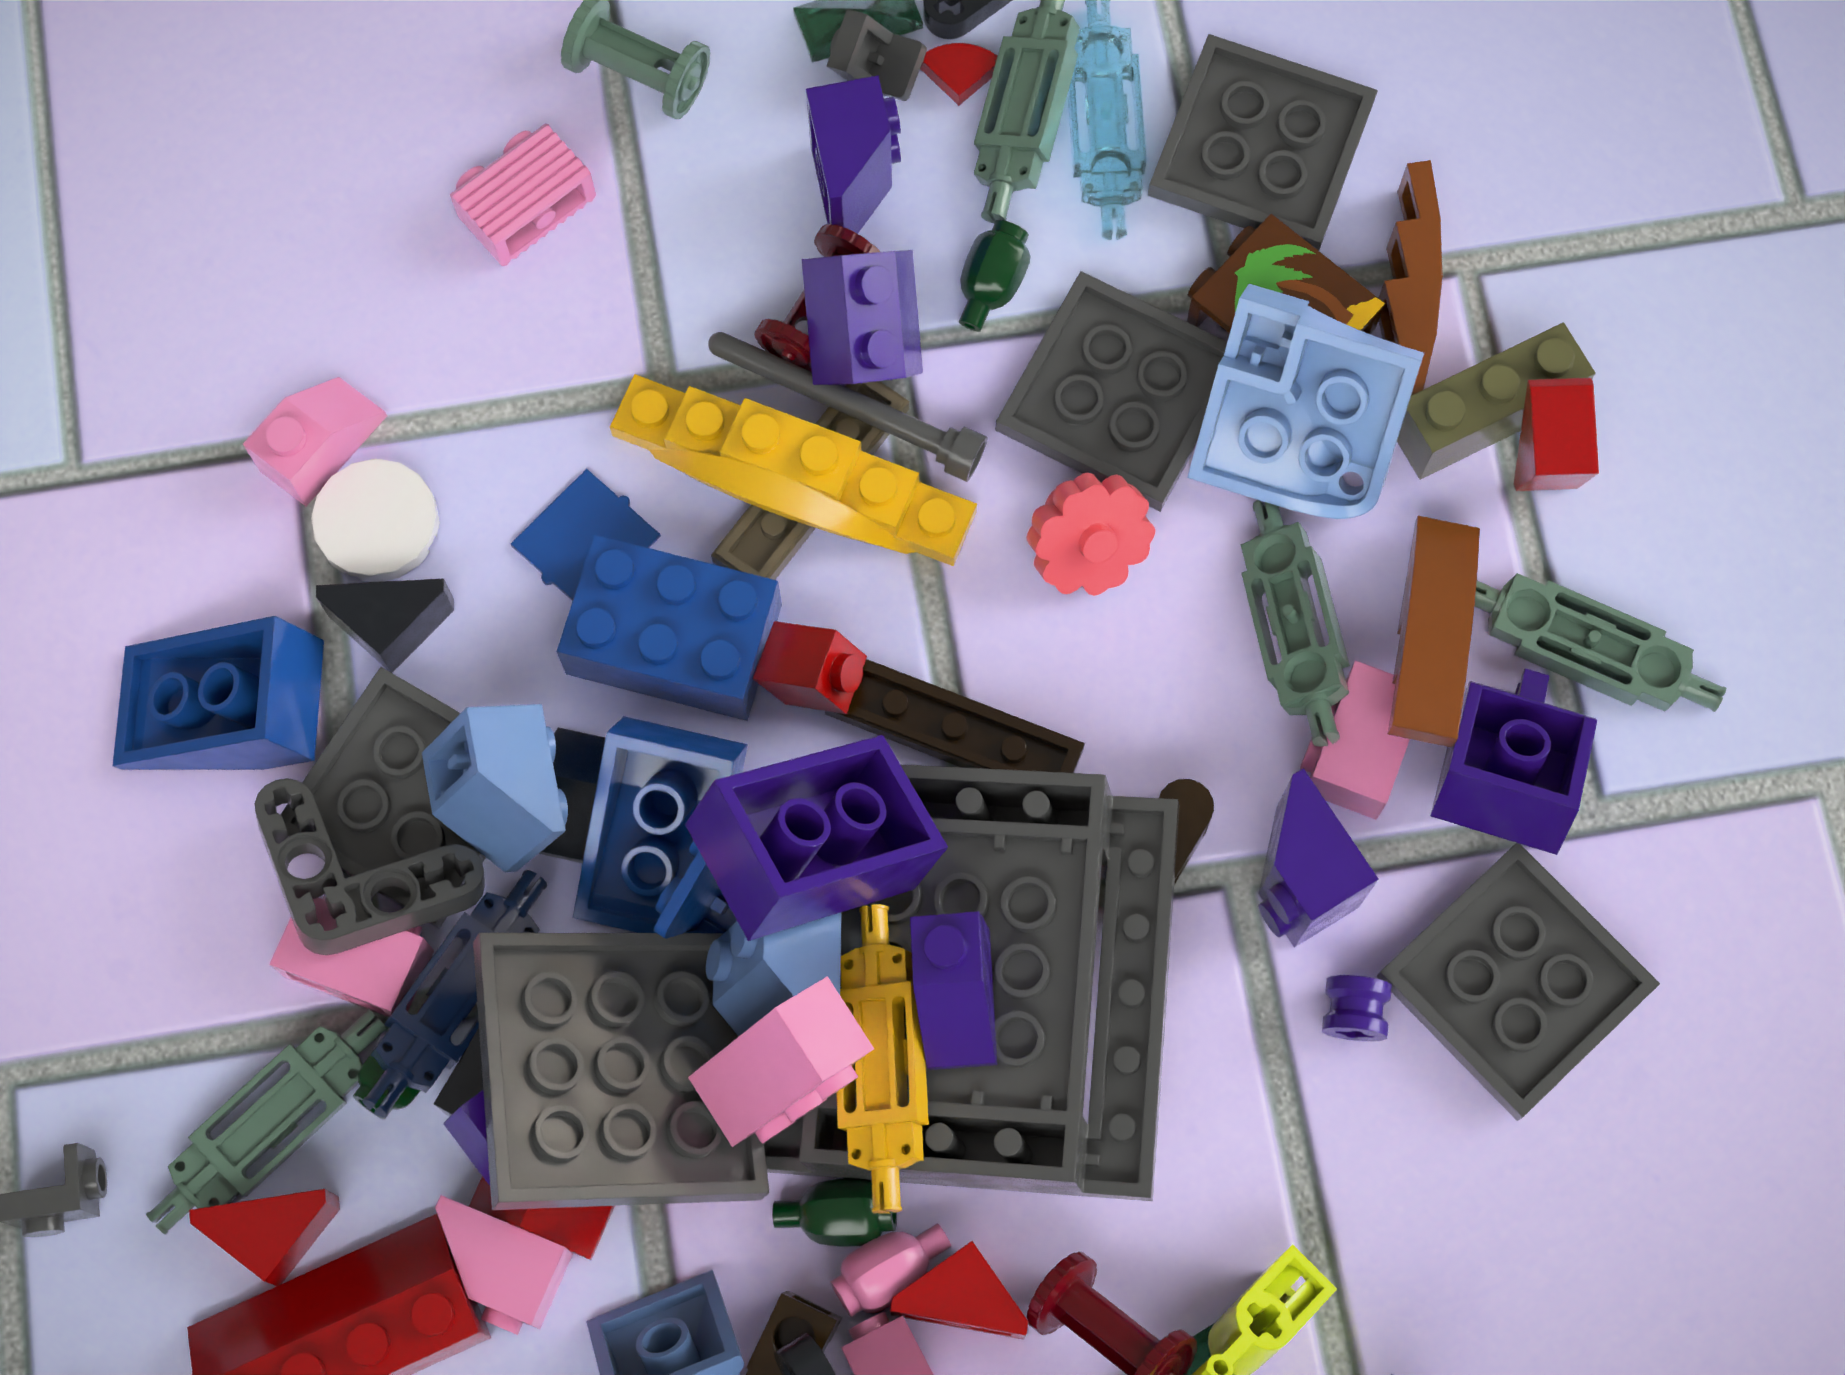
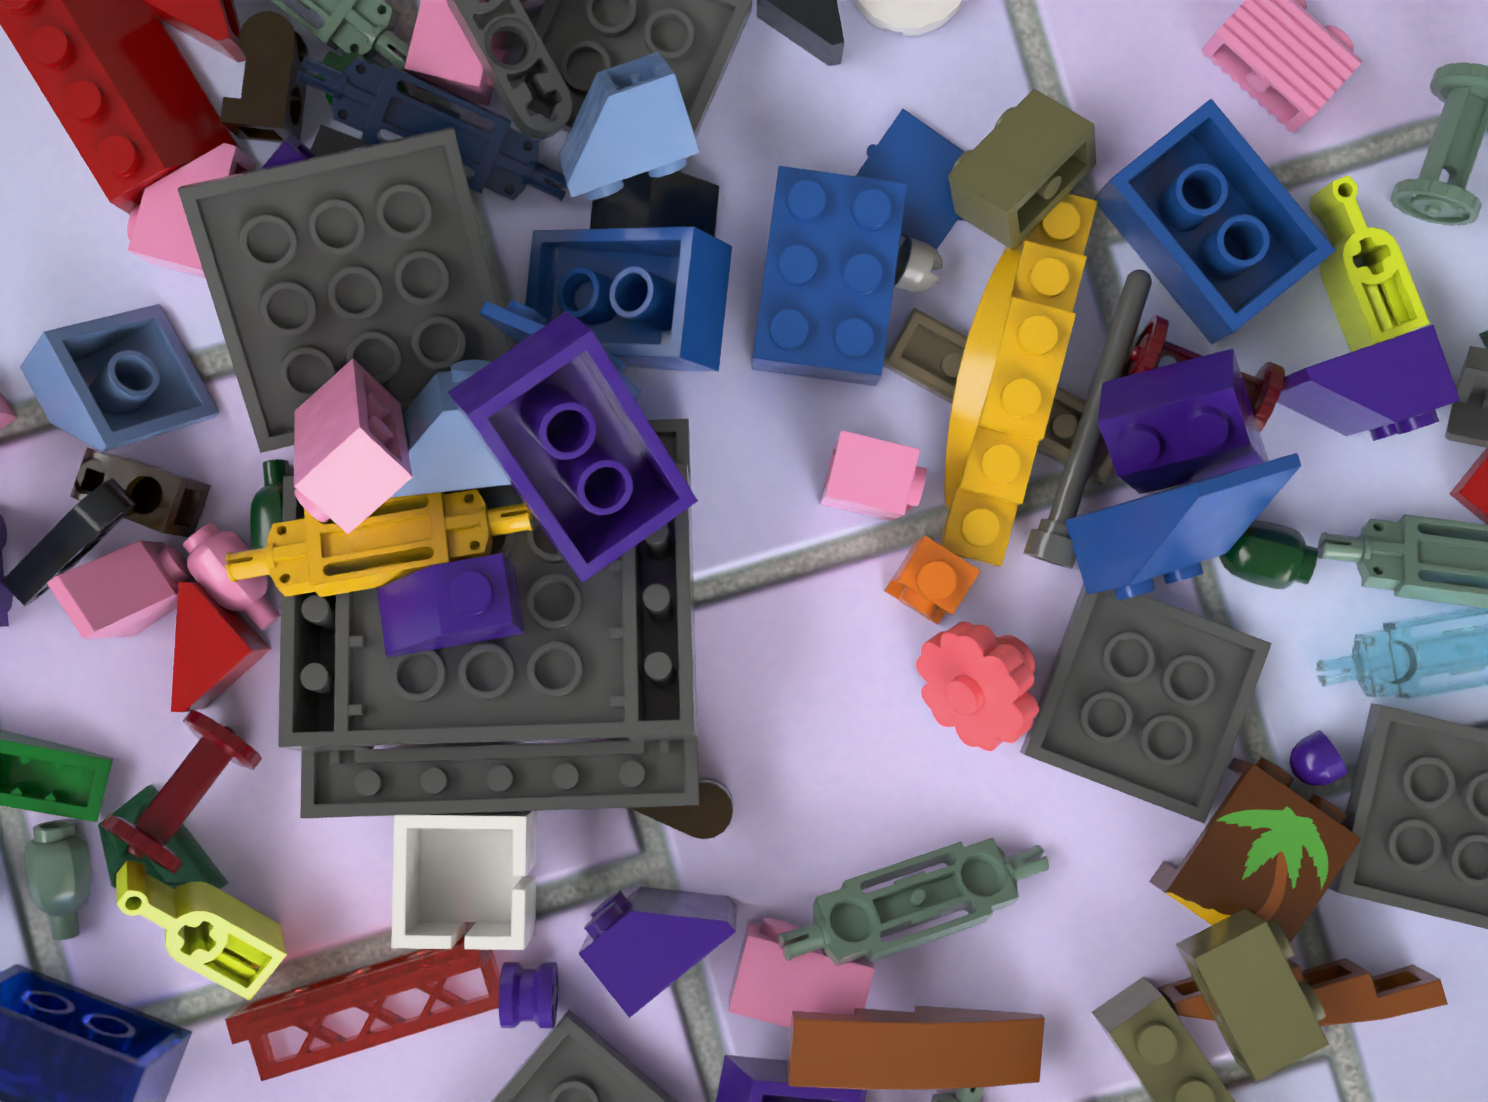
camera: 85 degrees right, 15 degrees up
red brick [753,621,867,714] -> none
dark brown tile [825,659,1085,773] -> none
light blue slope [1187,284,1424,519] -> none
none -> dark brown leg [220,11,309,143]
none -> clear red fence [225,935,500,1081]
none -> white piece [391,811,537,950]
none -> bright pink brick [820,430,927,521]
none -> orange brick [884,535,981,625]
none -> light grey hinge [894,237,943,293]
none -> olive brick [948,89,1096,250]
none -> blue slope [1065,453,1301,600]
none -> blue brick [1093,99,1336,345]
none -> olive brick [1176,909,1329,1081]
none -> dark purple hinge [1289,730,1348,786]
none -> neon yellow piece [1310,175,1430,352]

